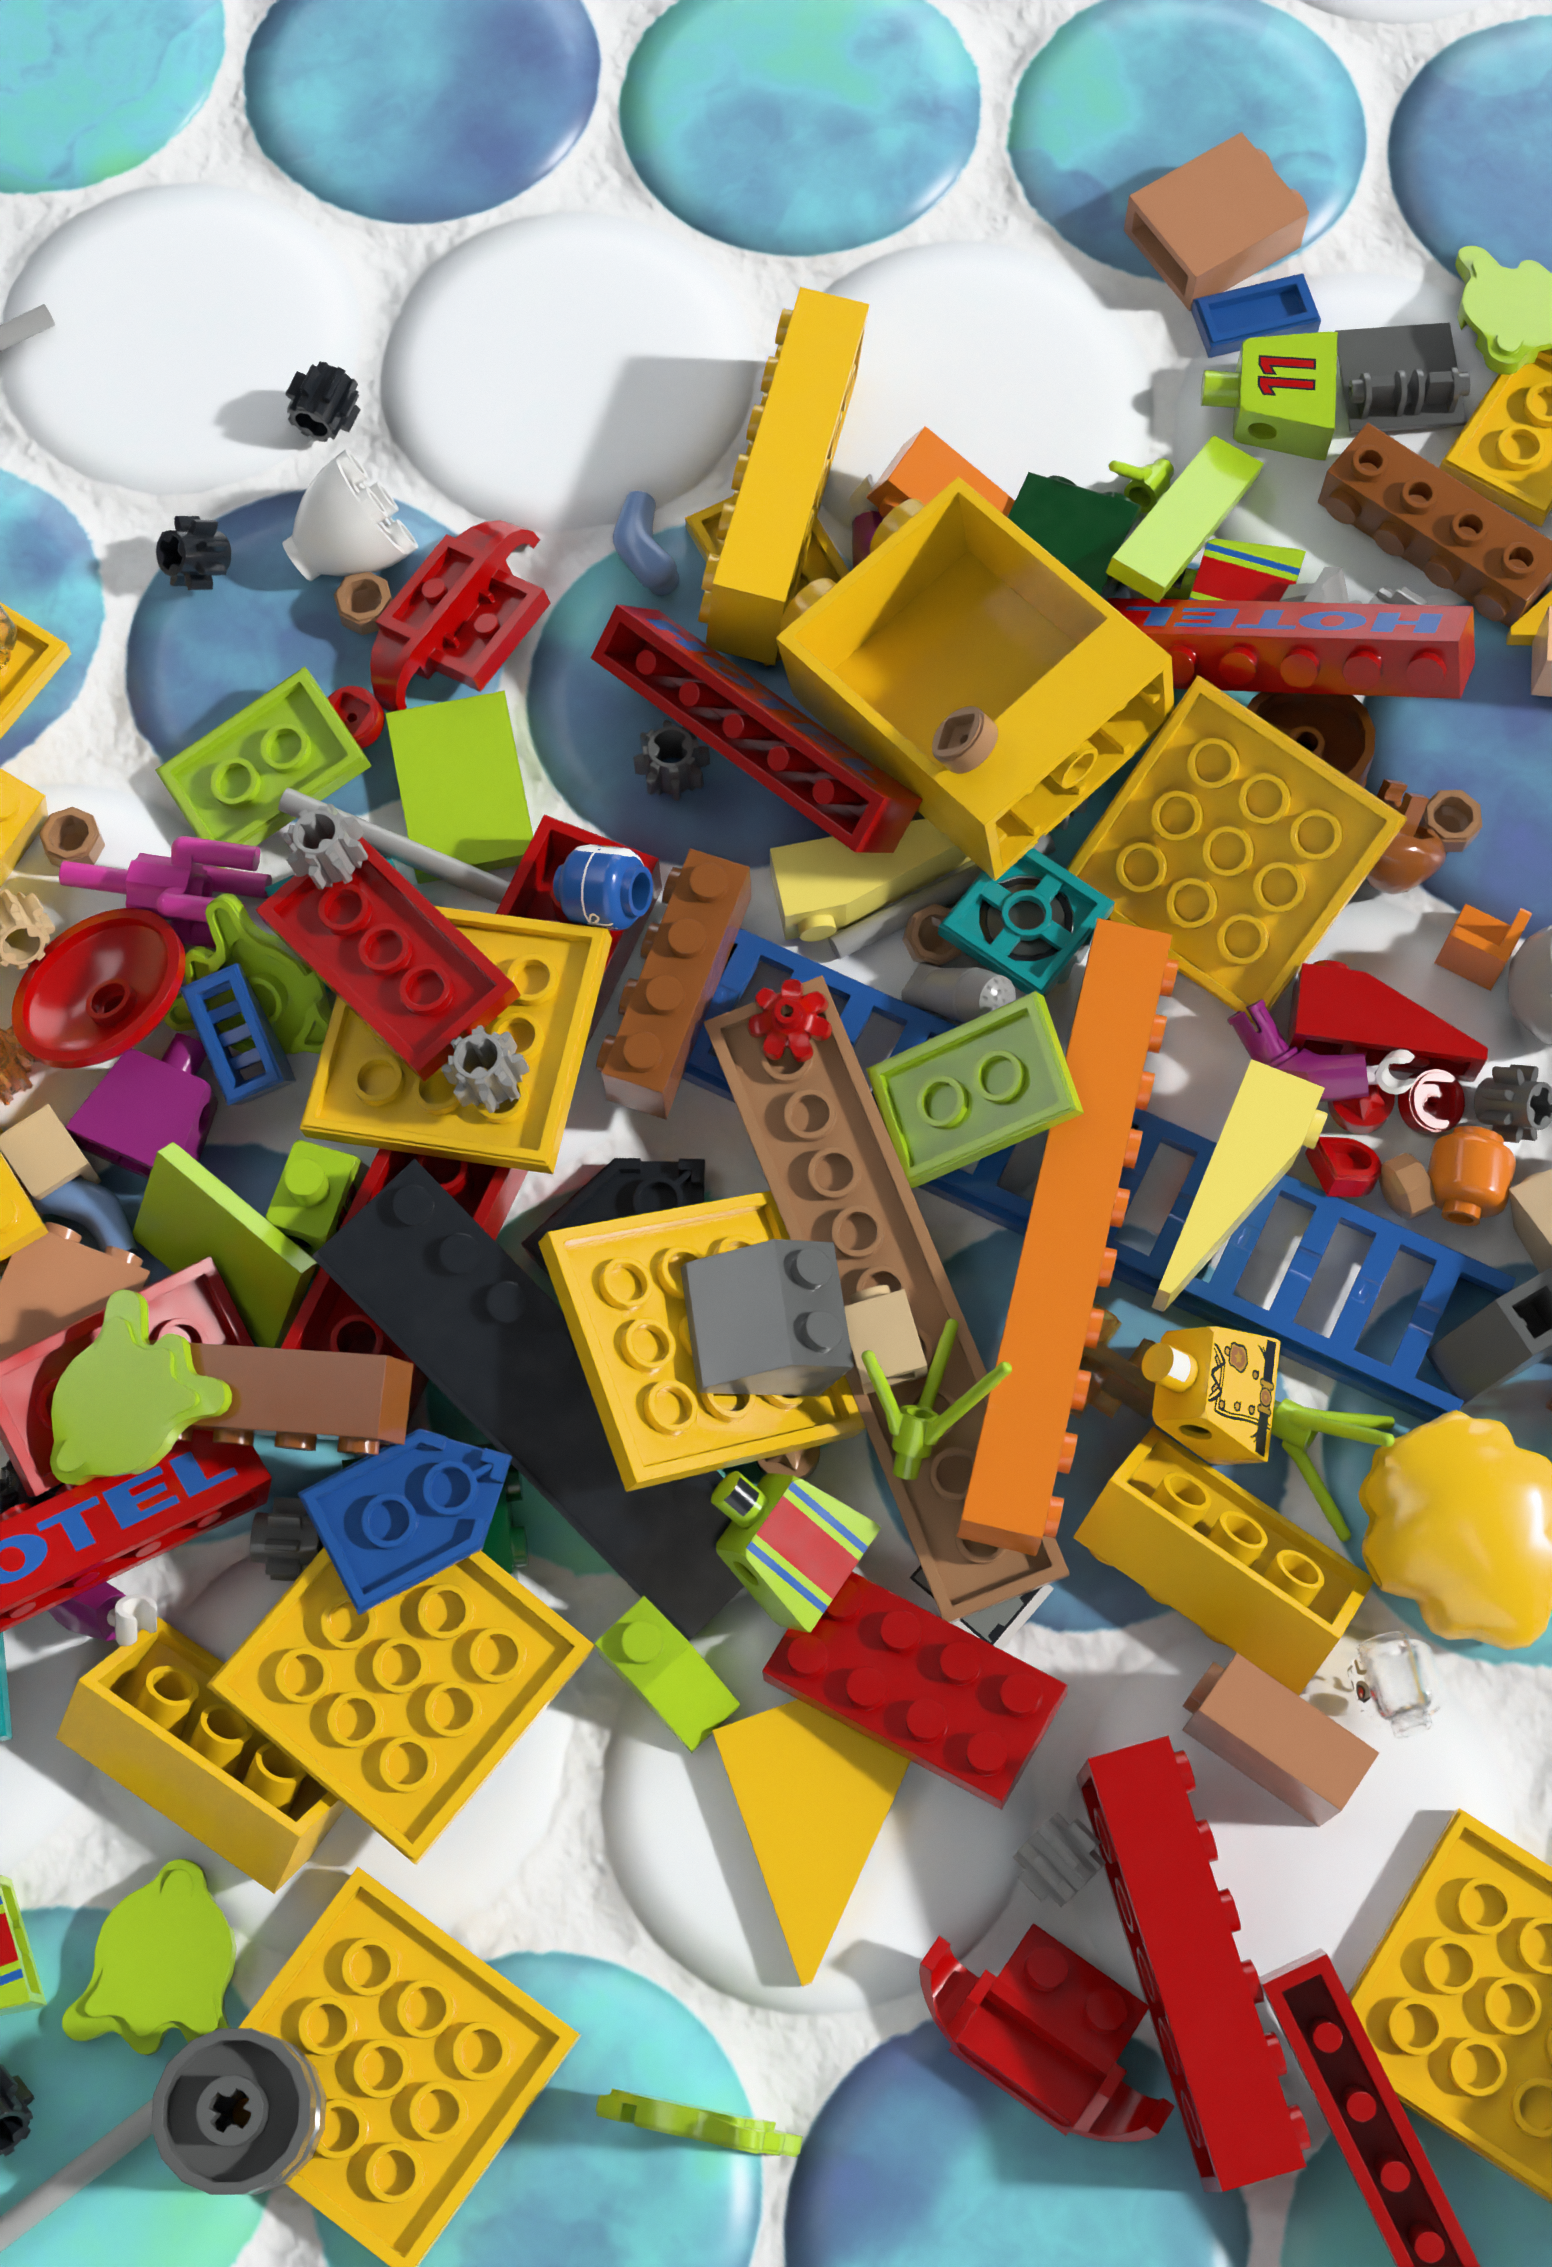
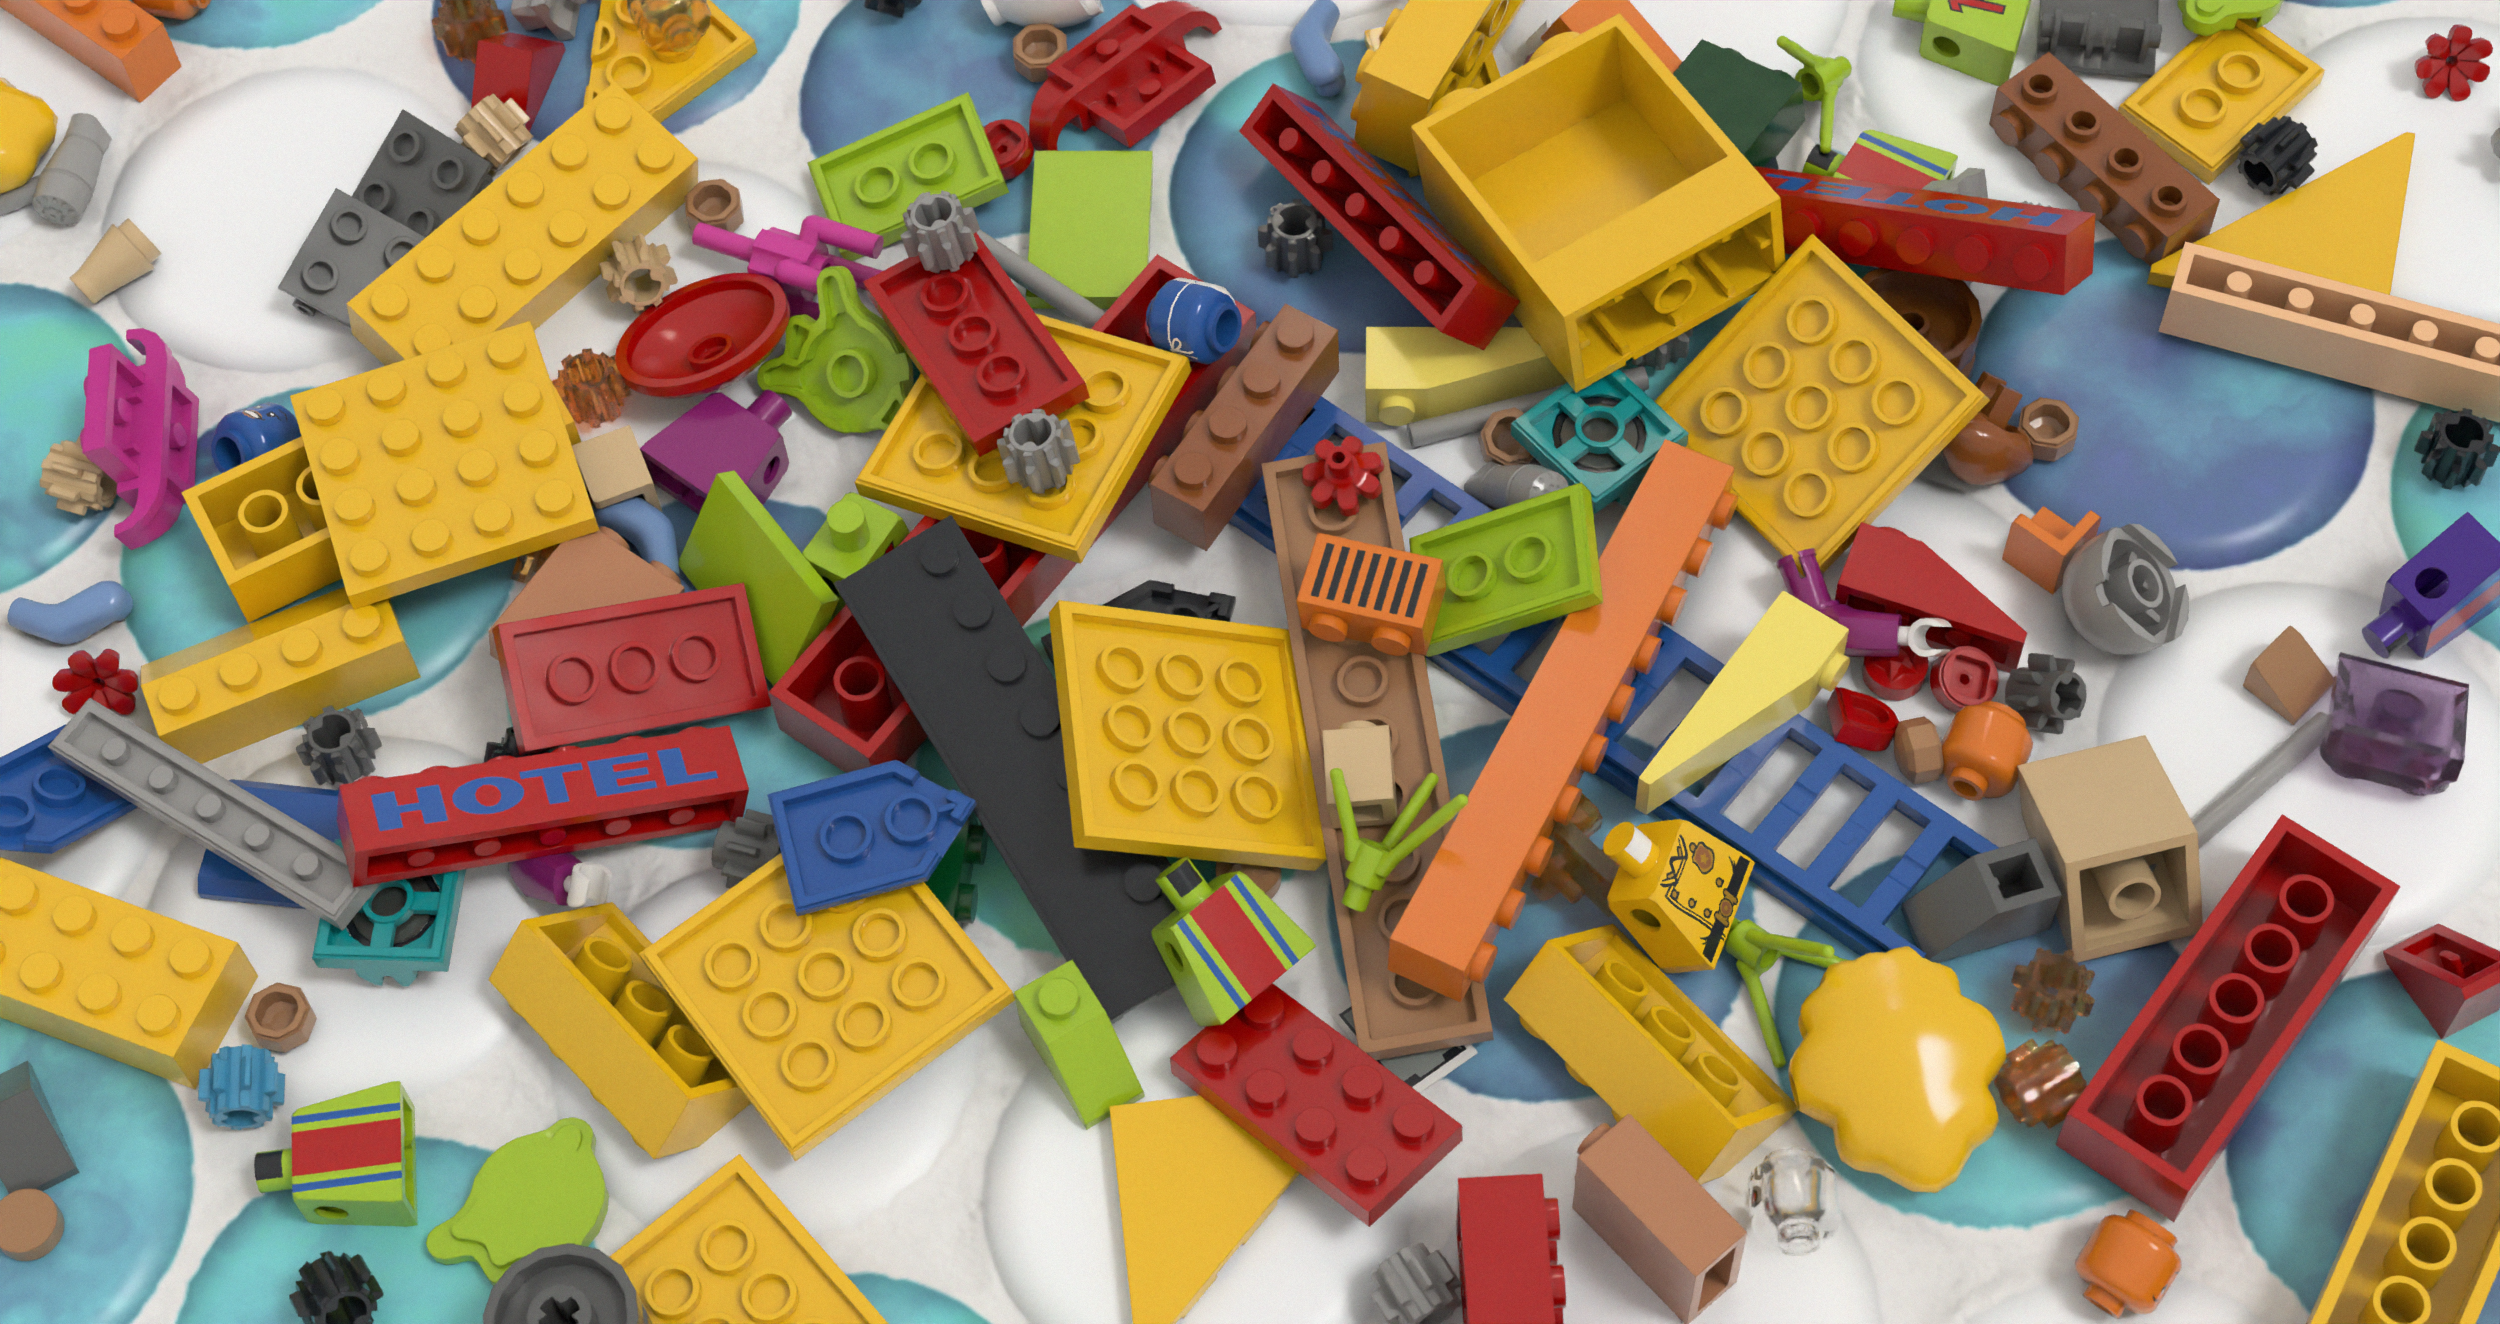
camera: 15 degrees right, 10 degrees down
lime tile [50,1289,232,1486] -> none
dark orange brick [149,1340,414,1456] -> none
blue slope [180,963,296,1106] -> none
slope [680,1239,854,1396] -> none
medium nougat tile [932,706,998,774] -> none
tile [1106,435,1264,603] -> none
none -> orange brick [1296,533,1446,656]

